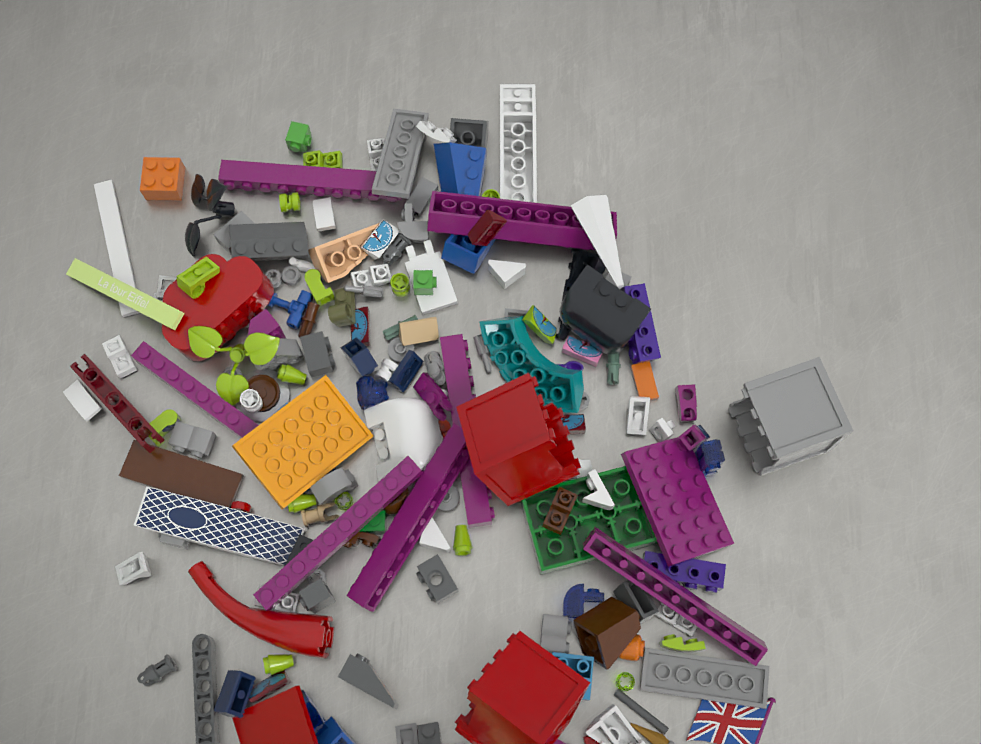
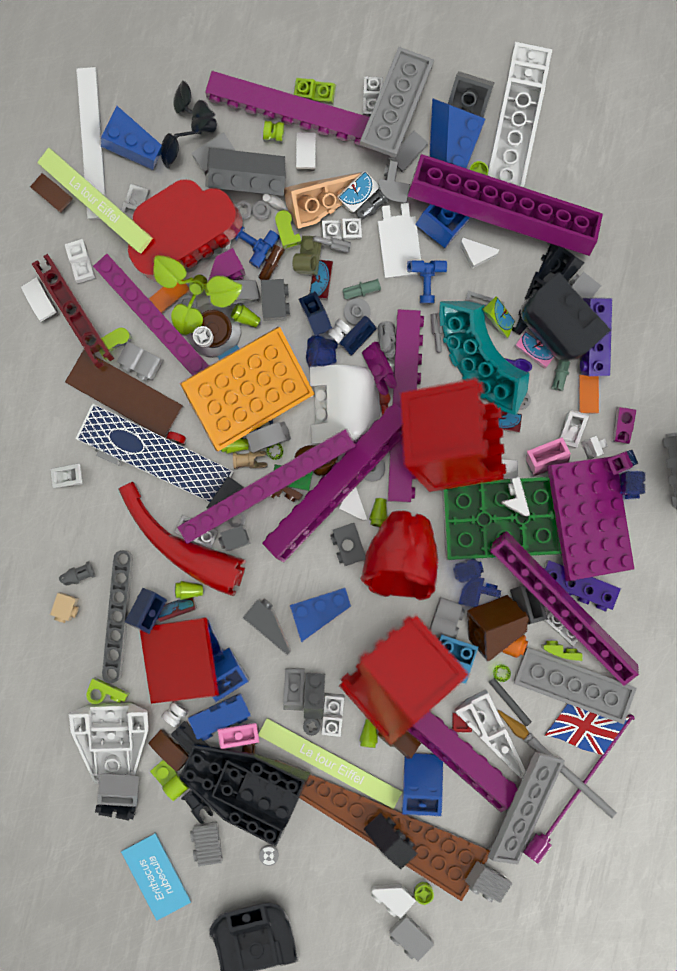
camera: 15 degrees right, 15 degrees up
orange brick [140,157,185,201] -> none
lime plate [176,257,220,299] -> none
bright green brick [285,121,312,152] -> none
lime wheel [390,273,410,297] -> none
tan slope [399,317,439,346] -> none
bright green brick [413,270,437,295] -> none
white slope [416,121,457,143] -> none
dark red slope [468,210,507,246] -> none
reddish brown slope [542,487,578,535] -> none
white wedge [571,195,624,289] -> none
none -> reddish brown slope [30,173,73,213]
none -> tan brick [50,592,79,623]
none -> blue wedge [101,106,162,170]
none -> orange tile [149,279,190,313]
none -> blue wedge [290,588,351,642]
none -> red piece [361,511,438,600]
none -> blue bar [407,261,447,303]
none -> clear blue brick [452,559,484,583]
none -> bright pink brick [526,437,571,476]

